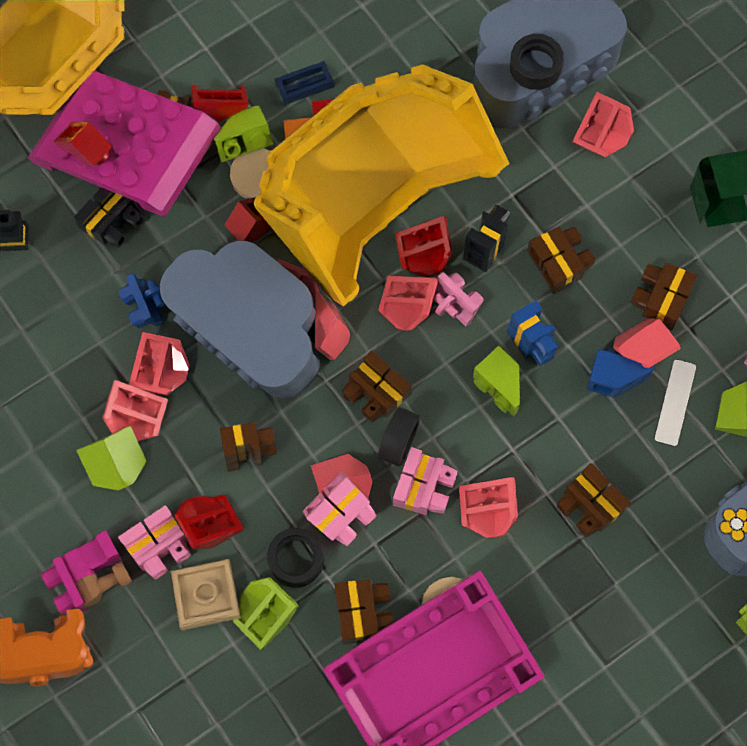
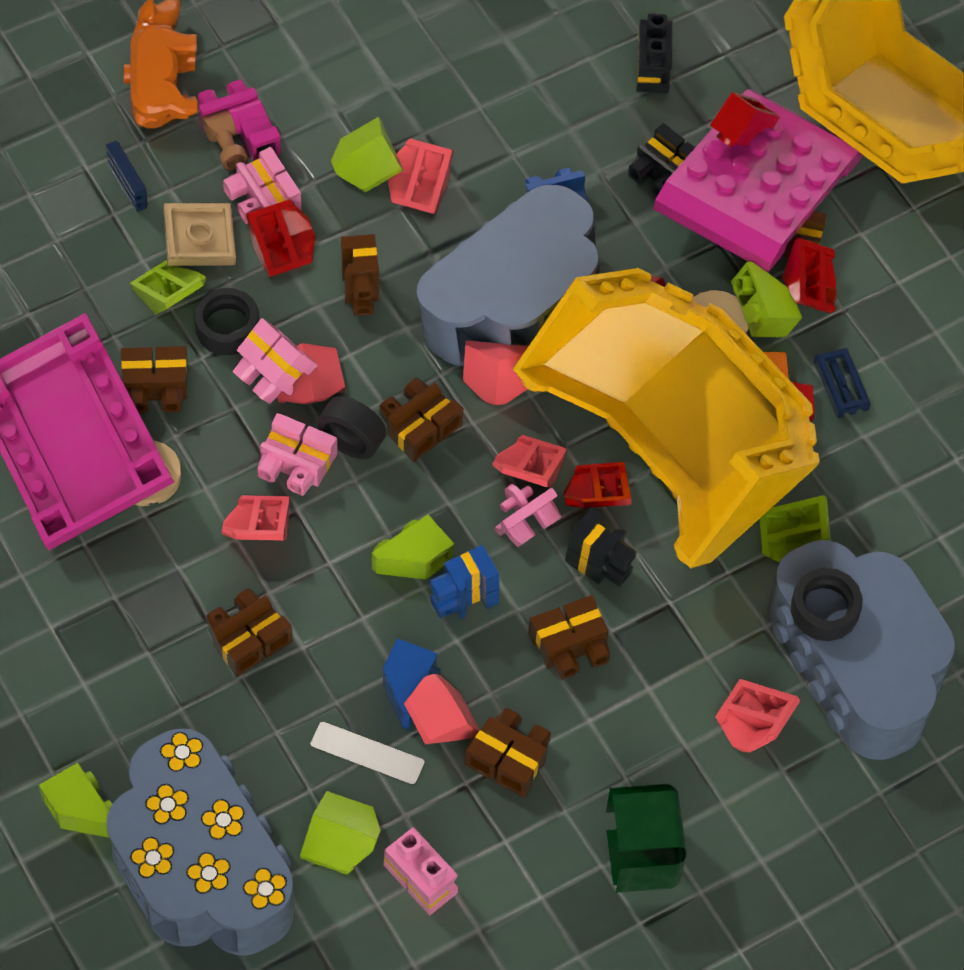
camera: 90 degrees right, 10 degrees down
coral slope [129,332,190,396] -> none
none -> dark blue tile [106,140,148,212]

